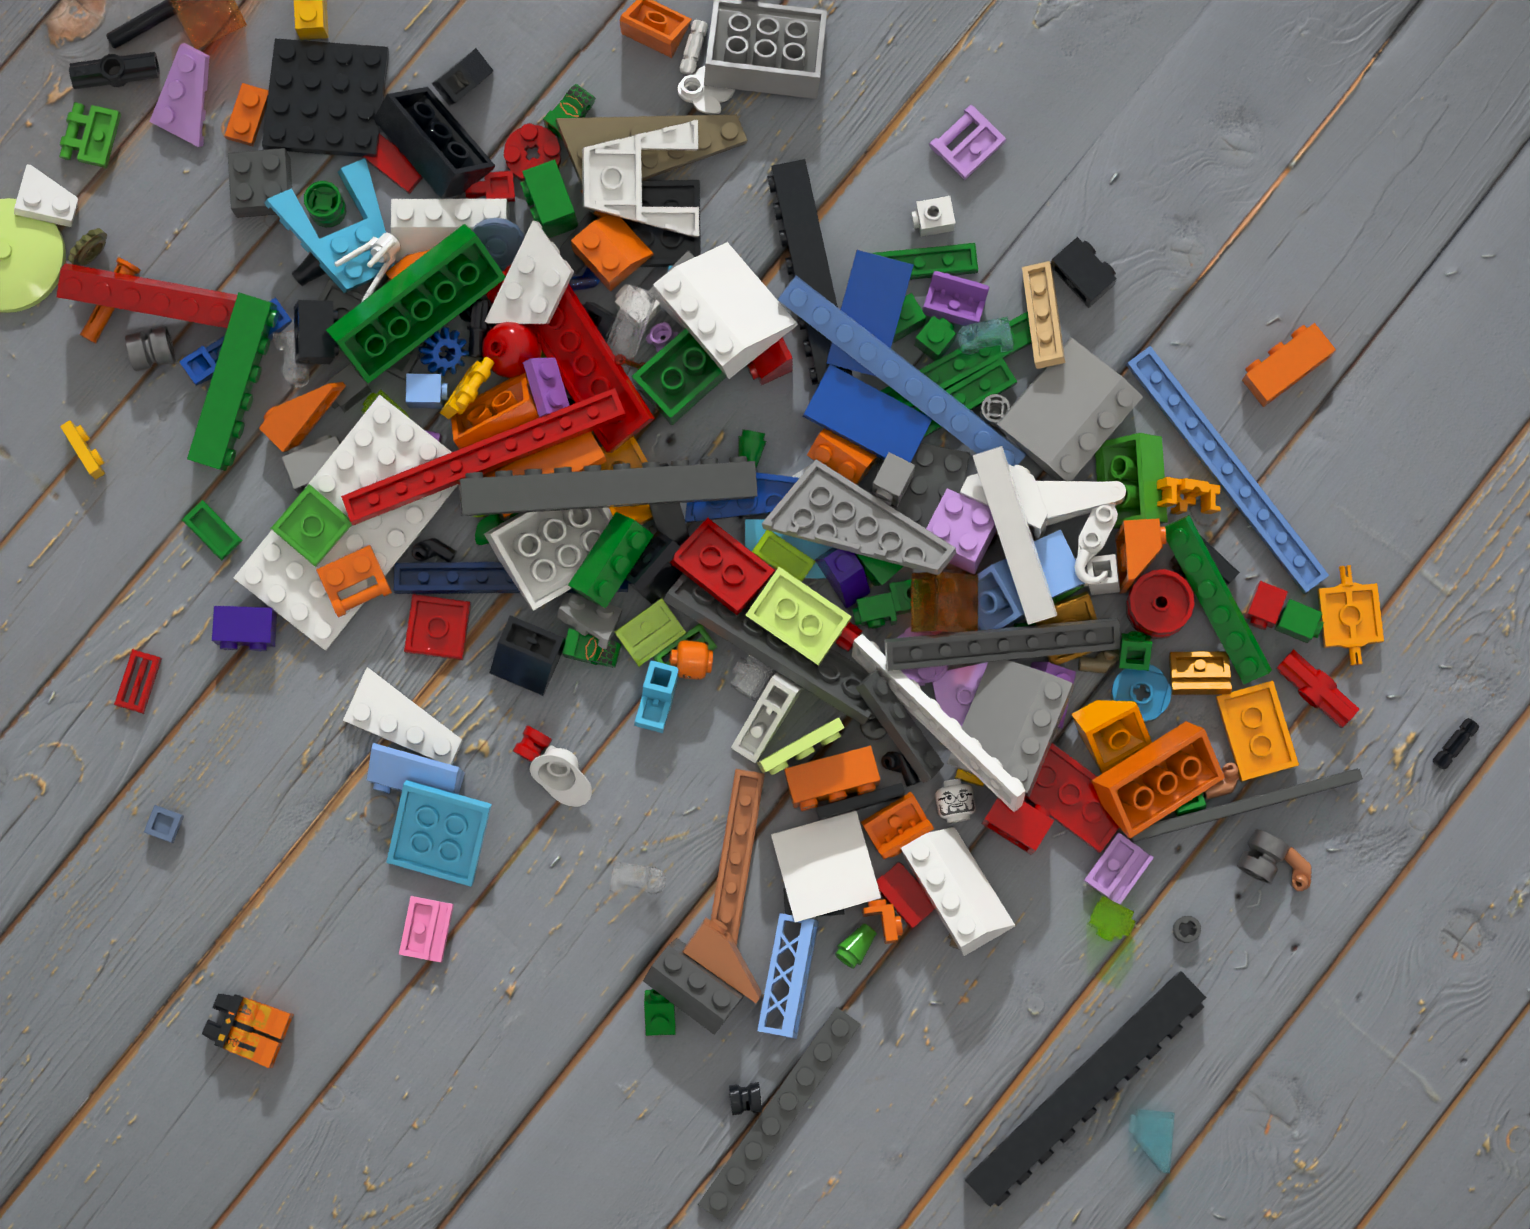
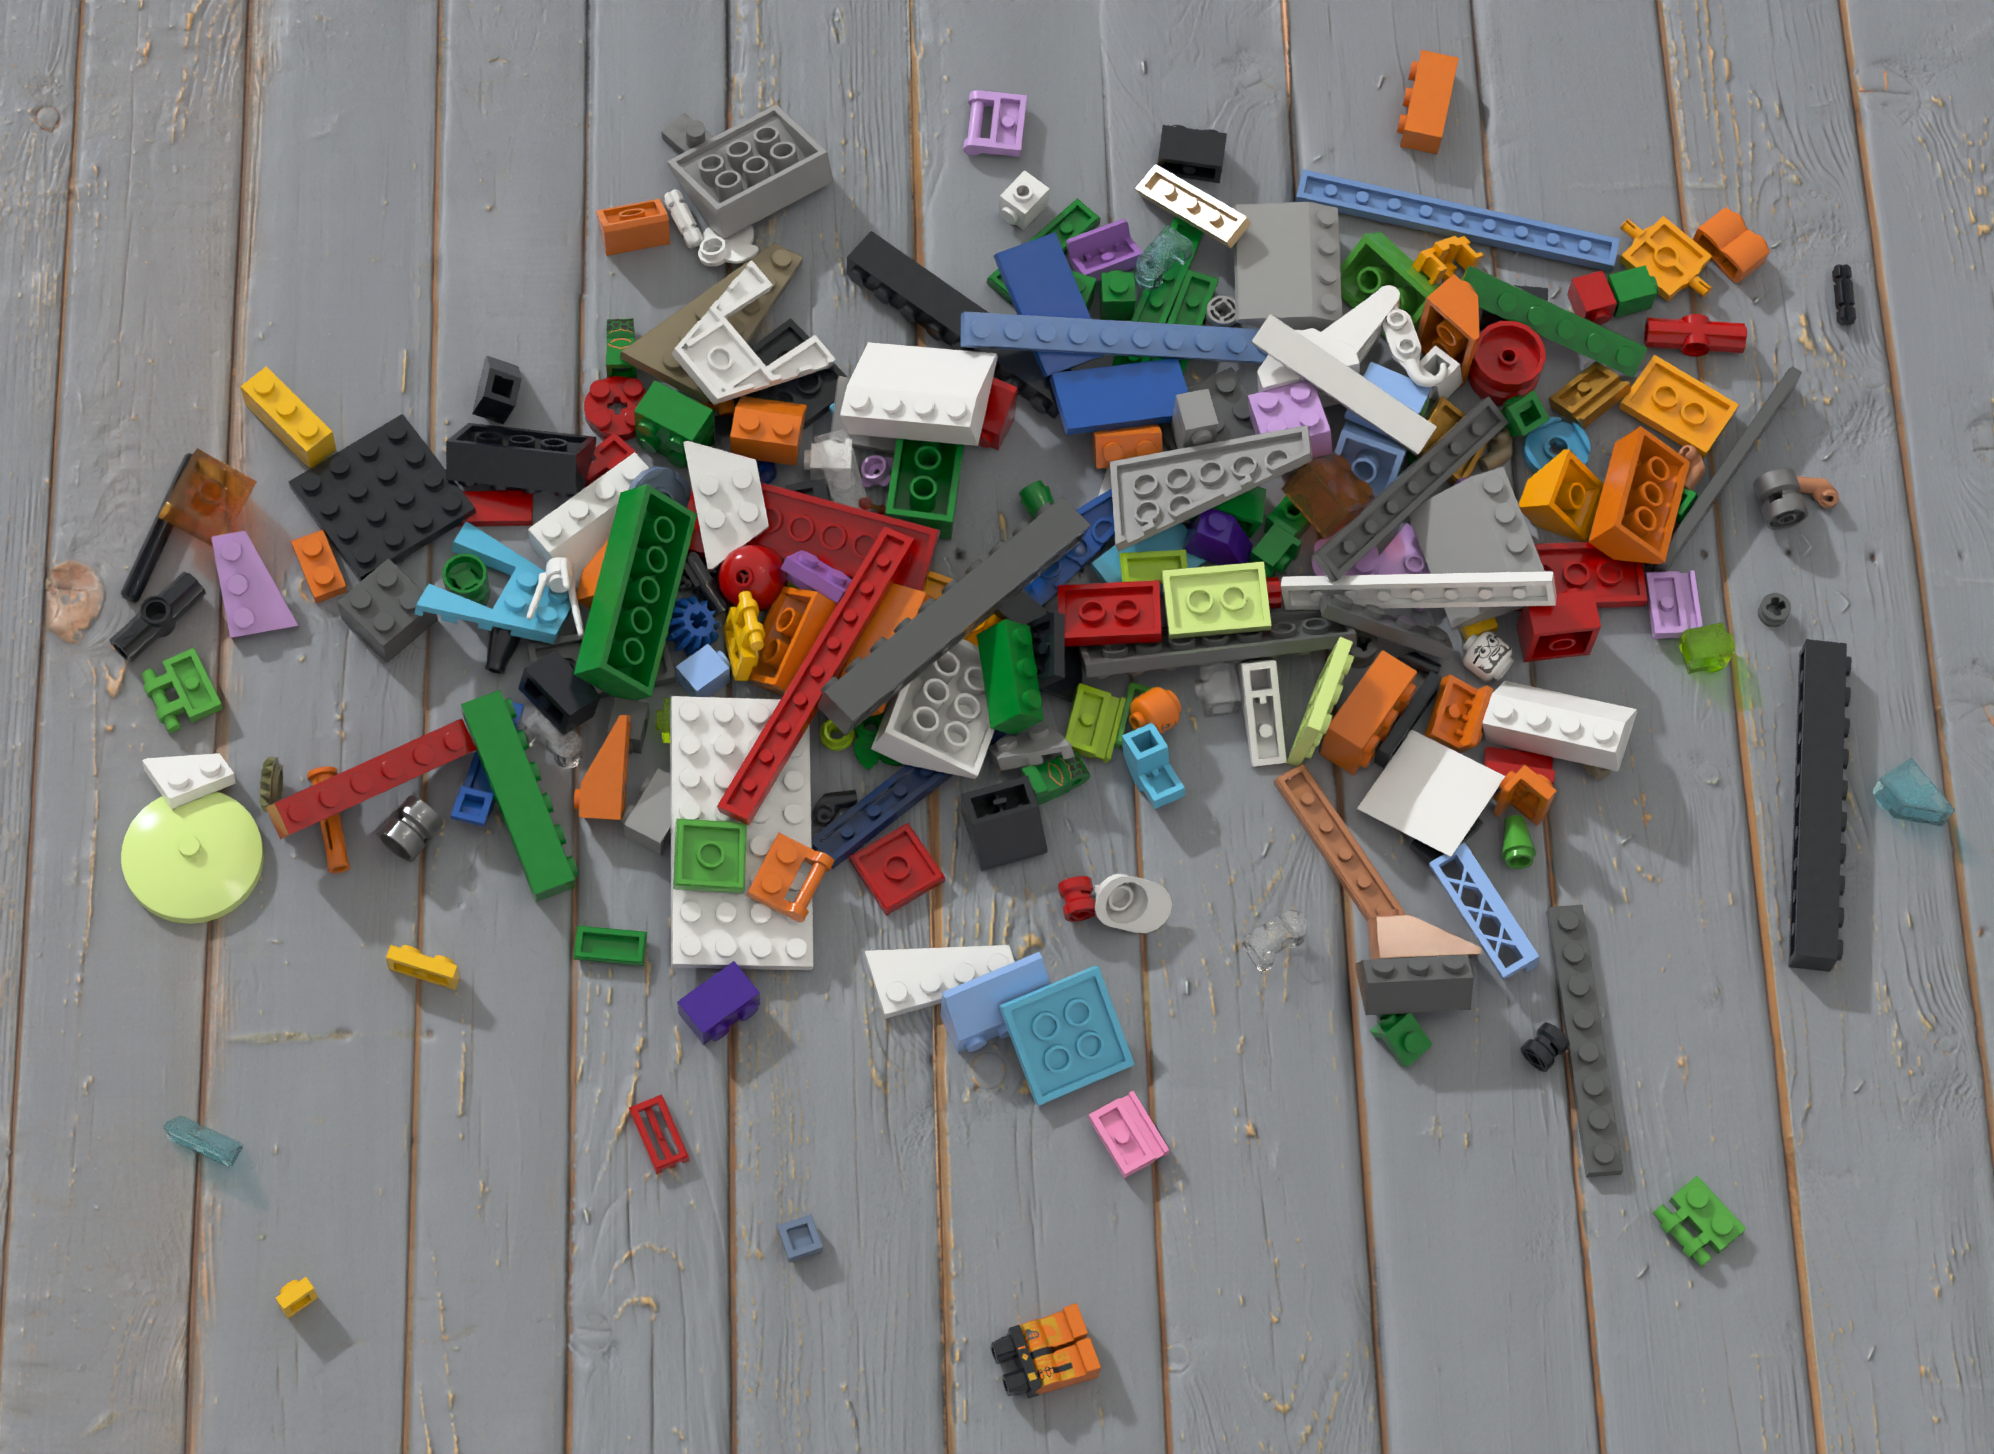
camera: 50 degrees left, 15 degrees down
none -> orange brick [1693,207,1770,284]

